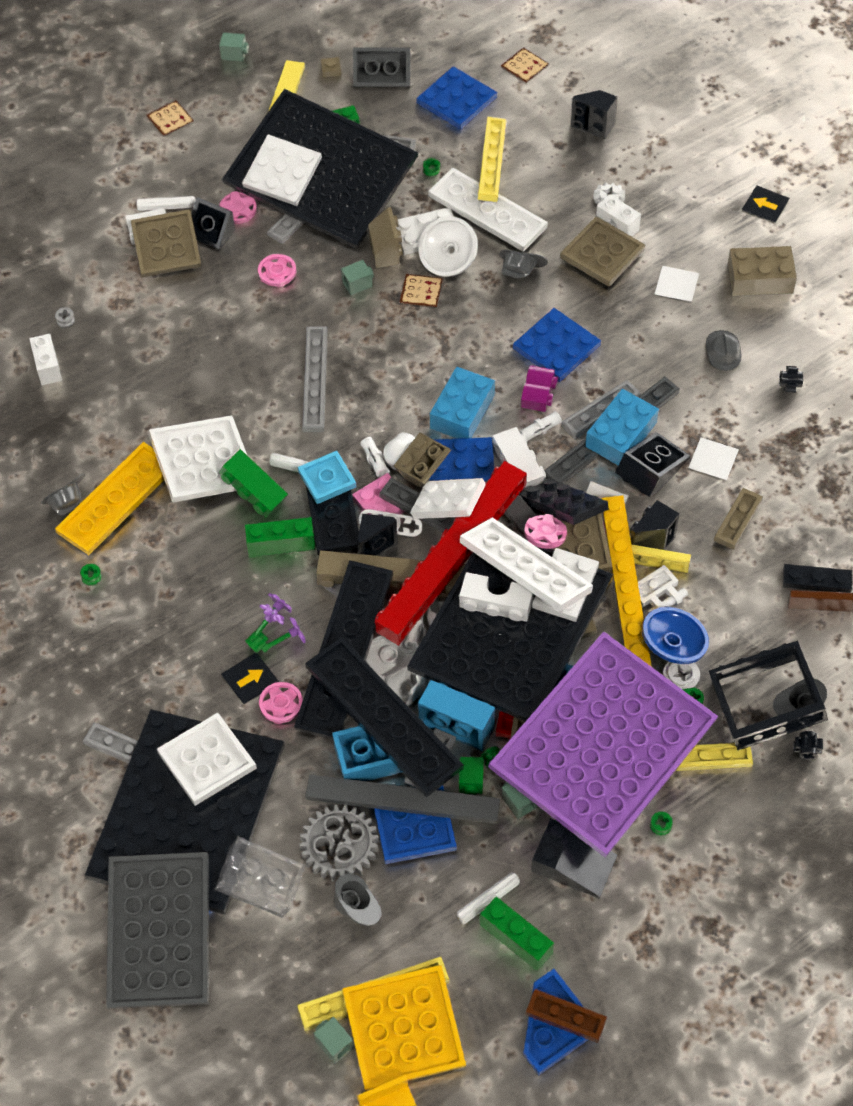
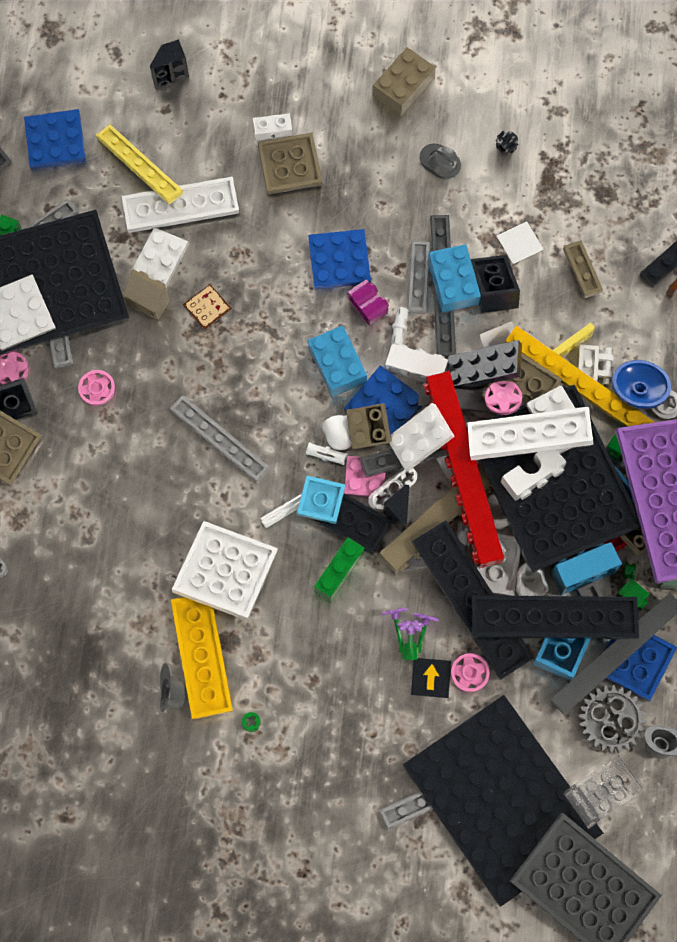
camera: 50 degrees left, 15 degrees up
white brick [29,334,62,385] -> none
white plate [157,713,256,806] -> none
green brick [219,449,288,518] -> none
sand green brick [341,260,374,295] -> none
white dish [418,216,478,277] -> none
green bush [423,157,440,176] -> none
dark grey piece [500,250,548,279] -> none
tan sticker [501,47,549,83] -> none
white gear [593,182,625,204] -> none
black slope [630,500,680,550] -> none
white sticker [655,266,699,302] -> none
black sticker [742,185,790,222] -> none

